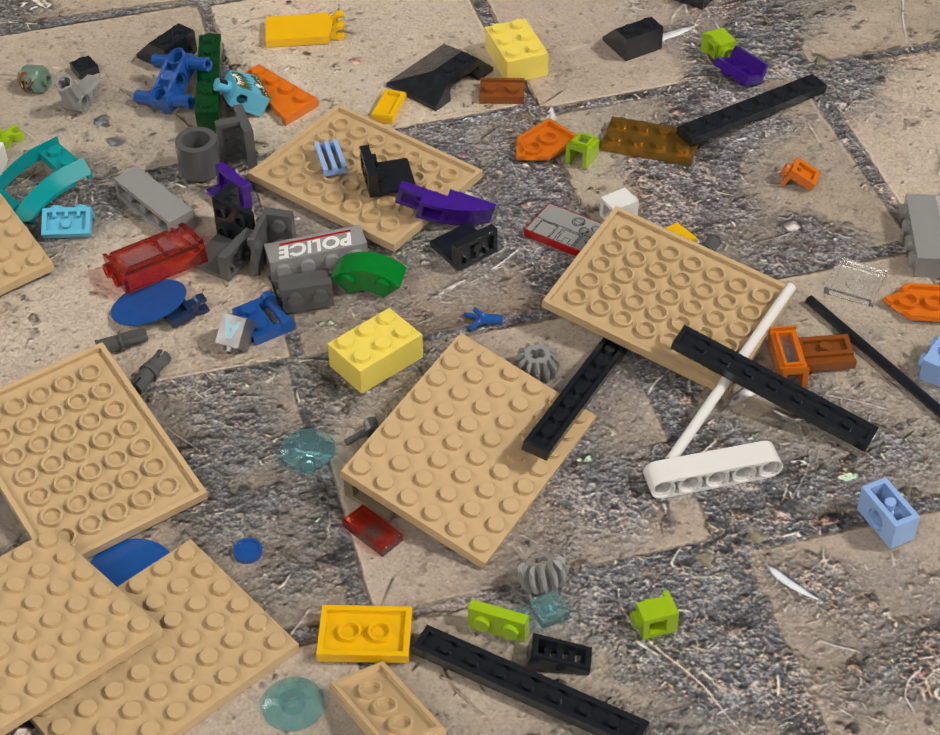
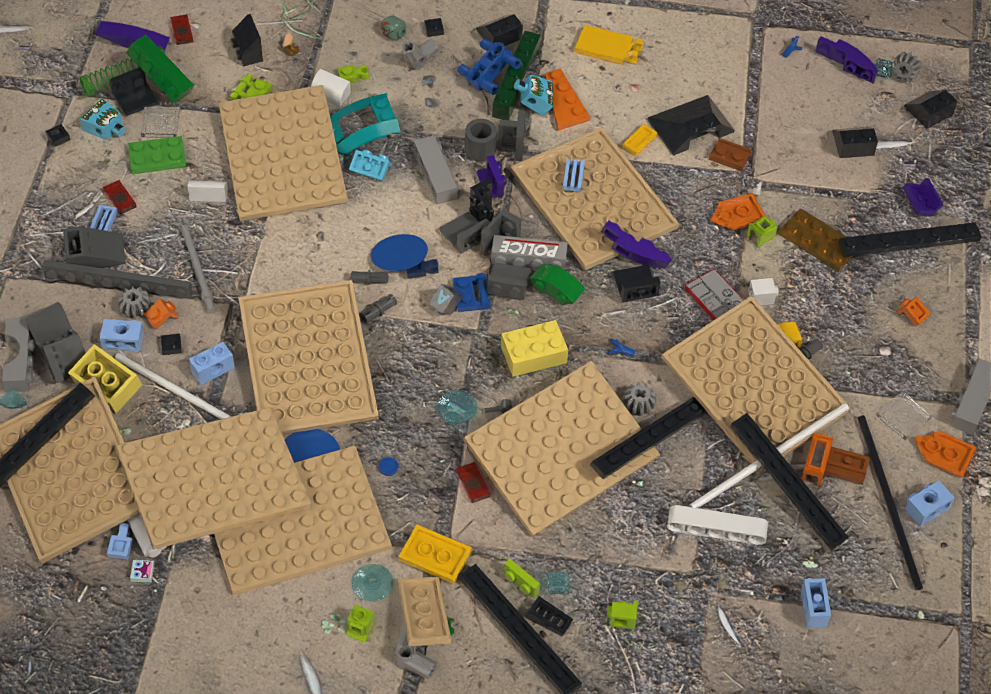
camera: 20 degrees right, 10 degrees up
clear red door [102,222,208,294] -> none
black bracket [359,145,416,198] -> none
light yellow brick [485,18,549,81] -> none
light grey gear [517,552,569,595] -> none
lime window [700,27,736,60] -> none

